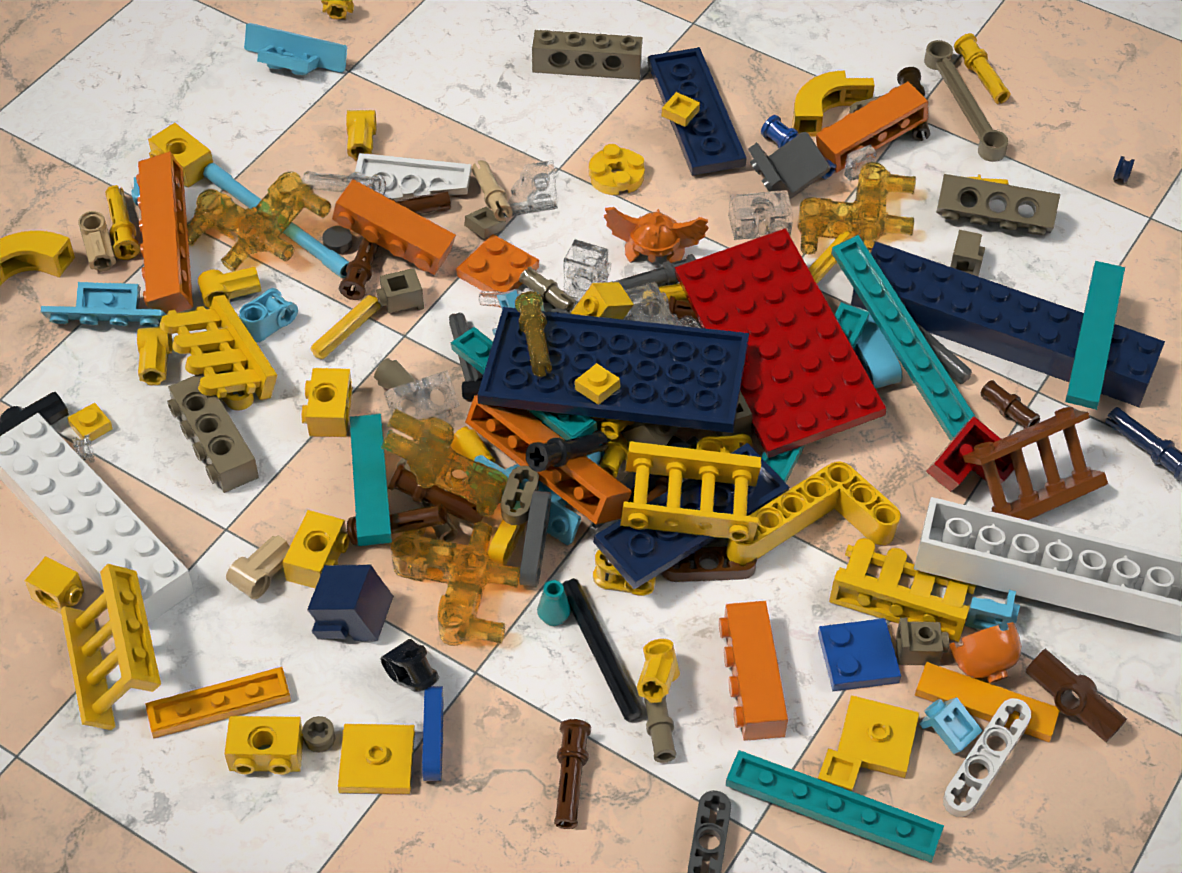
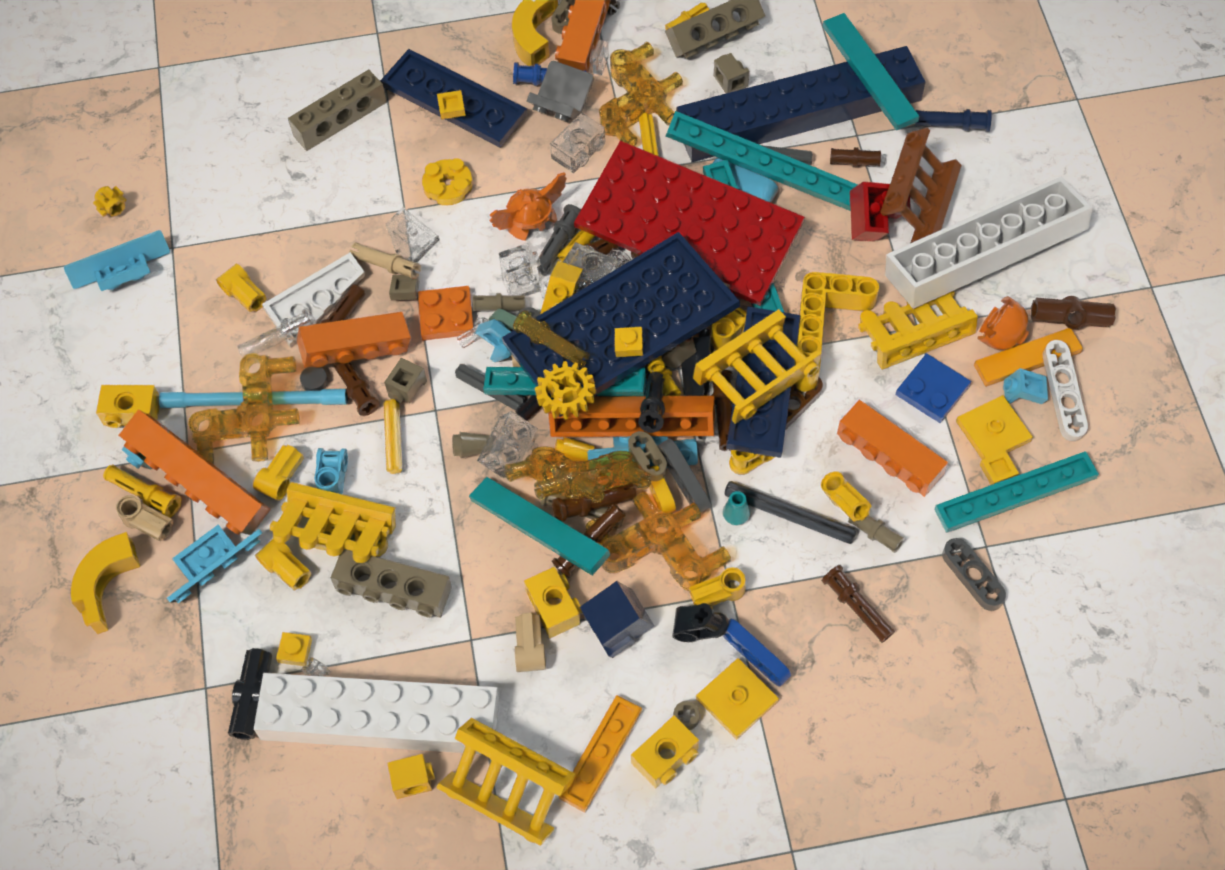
camera: 40 degrees left, 10 degrees up
yellow brick [301,368,353,437] -> none
dark tan brick [896,618,949,666] -> none
medium azure bracket [965,590,1020,631] -> none
none -> yellow gear [535,361,596,420]
none -> yellow piece [688,567,746,607]

